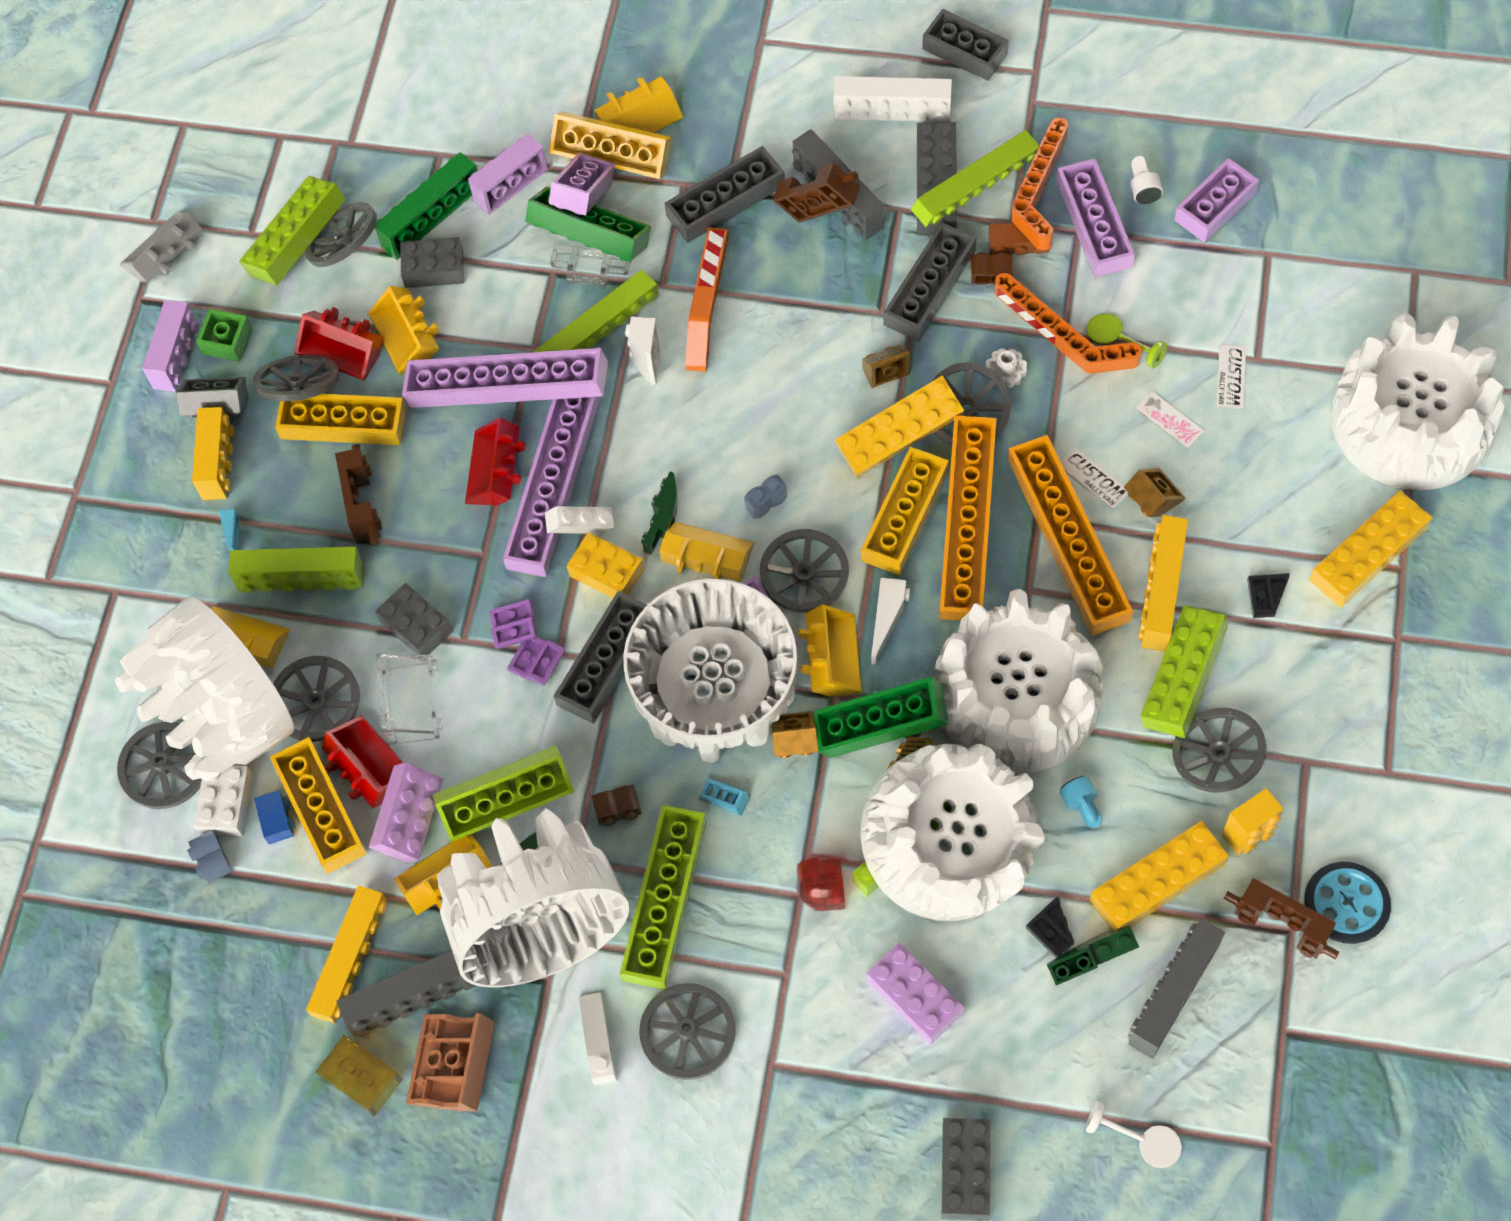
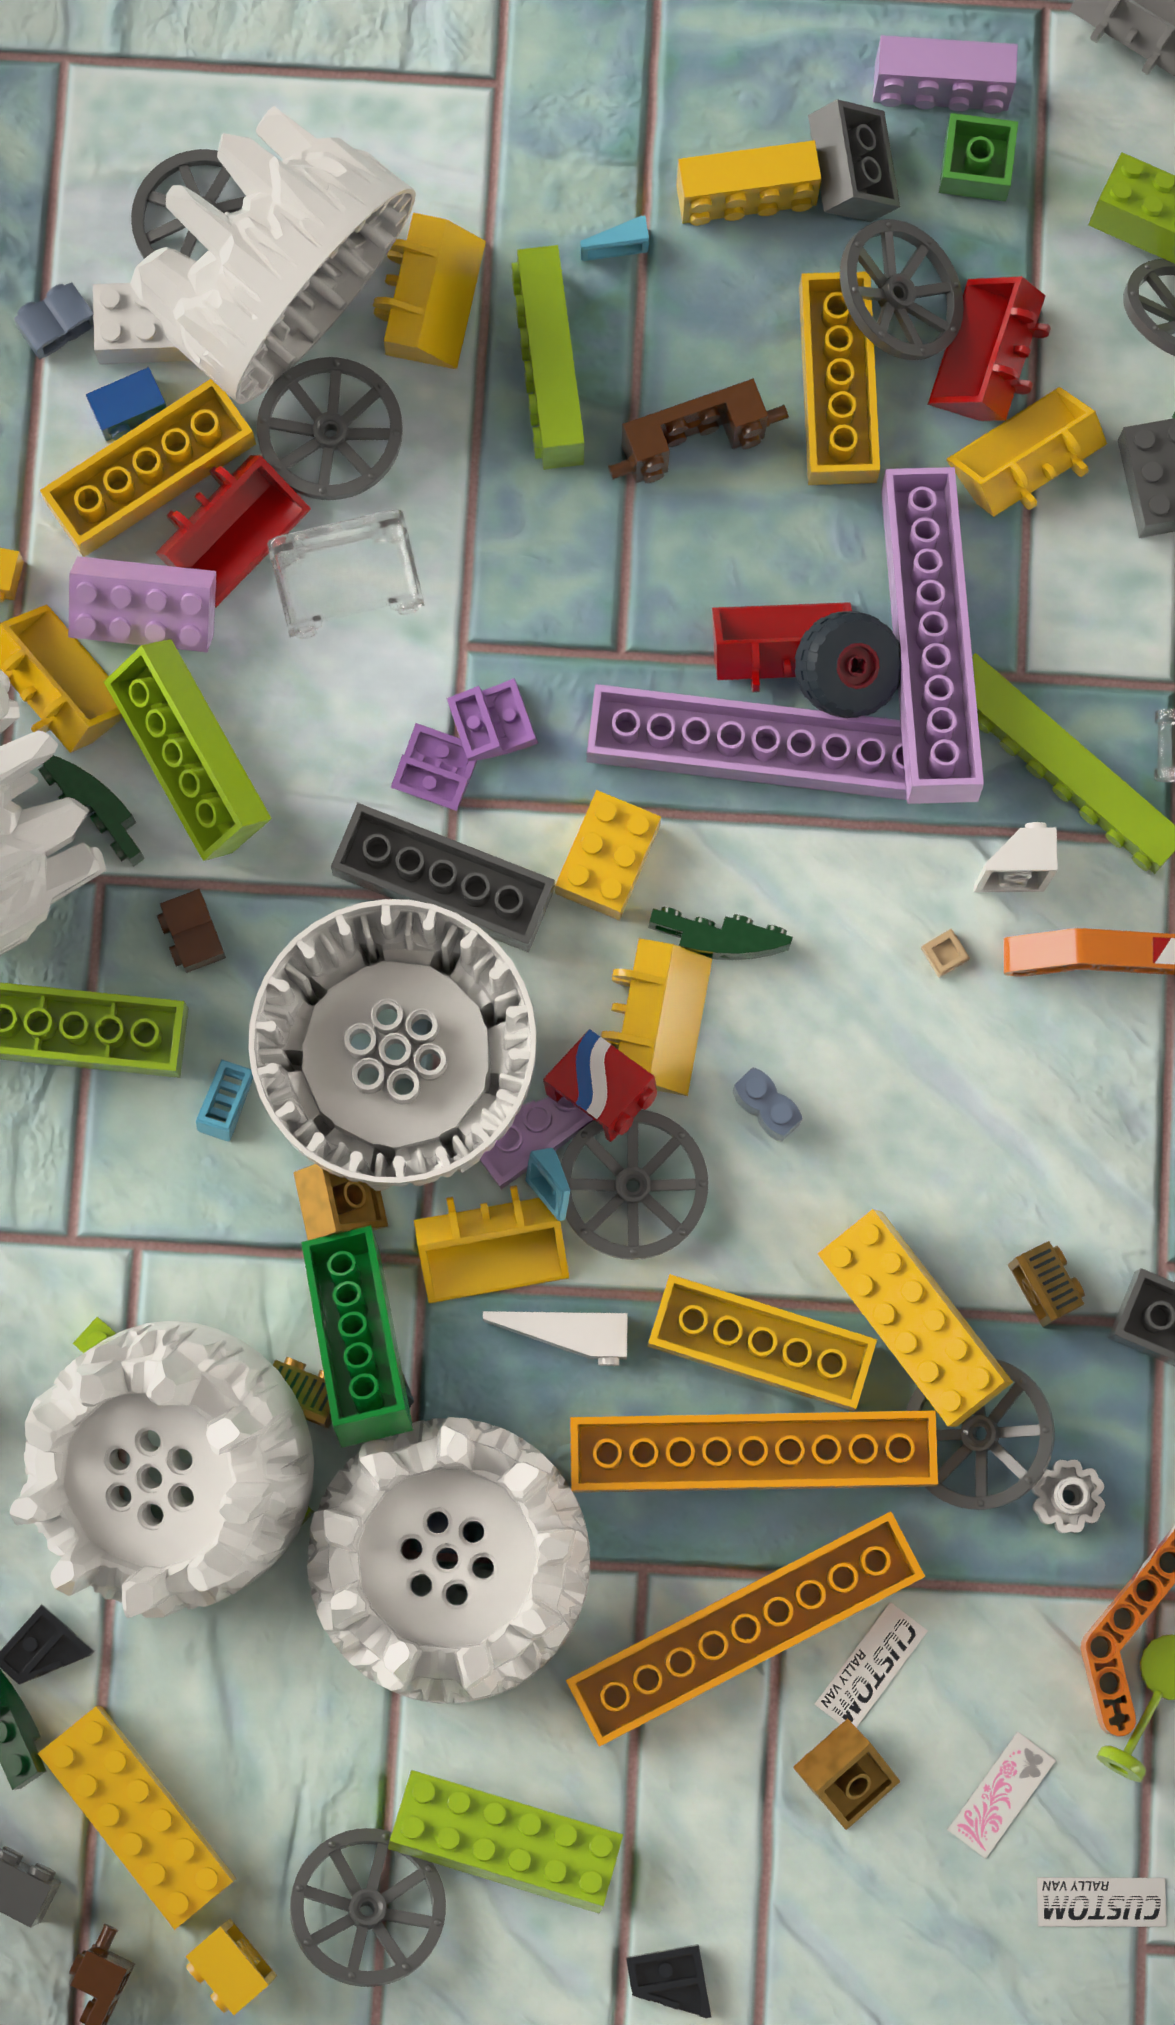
camera: 75 degrees right, 15 degrees up
dark grey brick [375,583,453,660] -> none
white brick [545,506,614,534] -> none
clear red brick [796,857,845,911] -> none
medium azure piece [1059,776,1102,828] -> none
yellow brick [1138,515,1188,652] -> none
none -> medium azure slope [525,1148,571,1221]
none -> panel [543,1029,657,1142]
none -> black wheel [795,611,901,718]
none -> tan tile [921,929,970,978]

